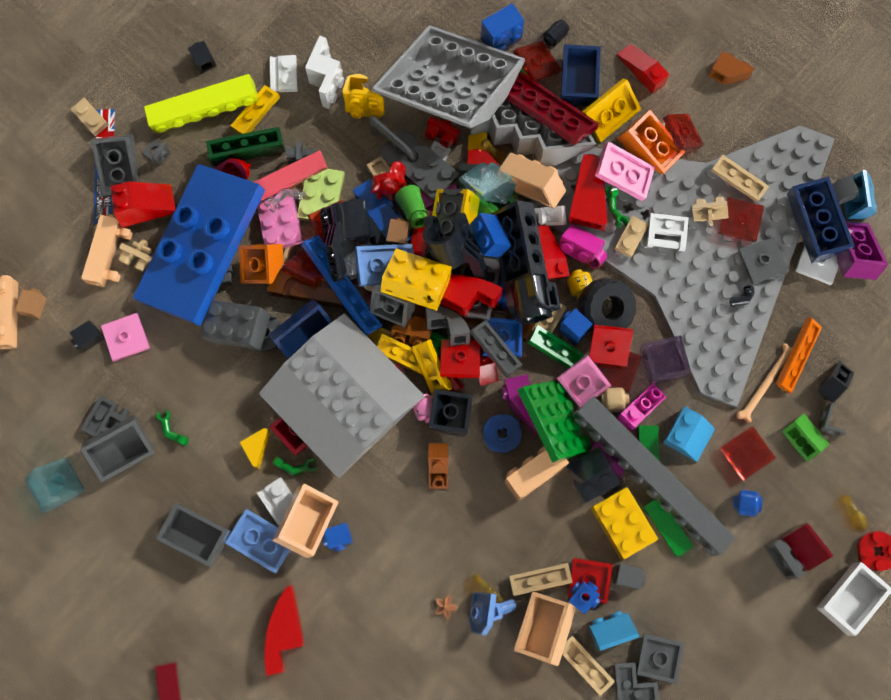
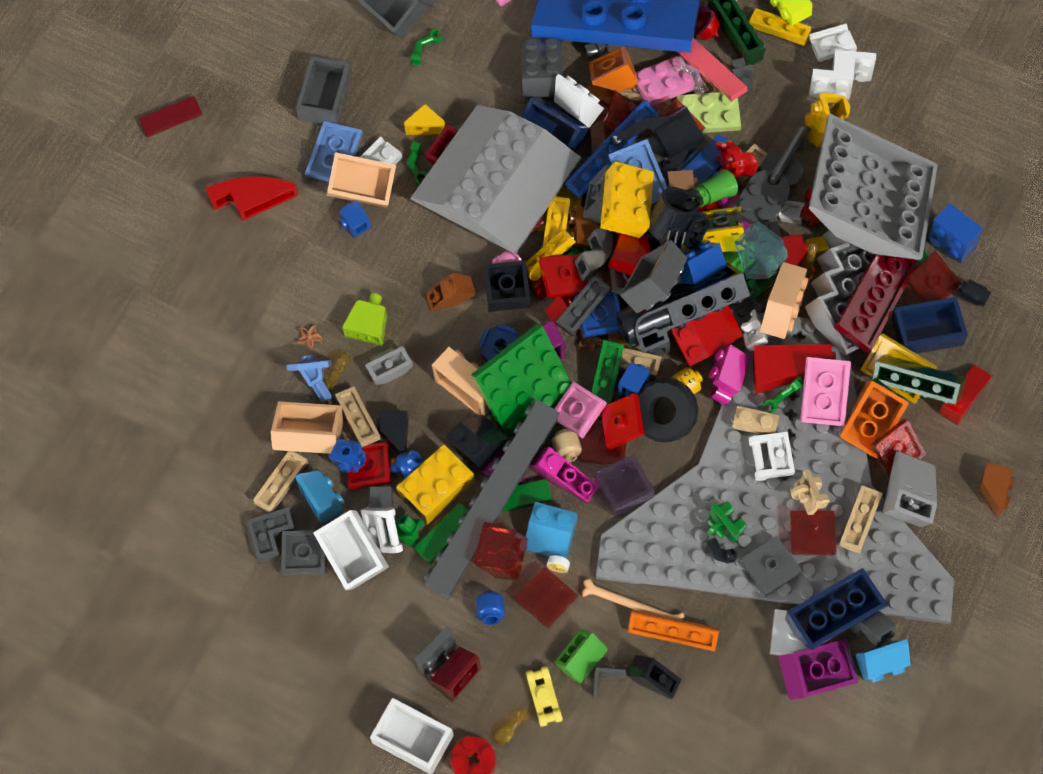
camera: 80 degrees right, 10 degrees down
none -> white piece [314,510,389,590]
none -> lime torso [342,293,387,346]
none -> white plate [361,507,403,553]
none -> light grey slope [365,346,413,385]
none -> black slope [377,410,409,455]
none -> green hips [384,515,424,546]
none -> blue animal [390,451,423,478]
none -> clear red slope [473,522,528,580]
none -> light yellow plate [525,666,563,727]
none -> white tile [547,555,570,573]
none -> white slope [554,73,604,128]
none -> dark grey piece [620,240,687,313]
none -> green hips [708,501,747,544]
none -> brick [872,355,967,405]
none -> light grey slope [882,451,937,527]

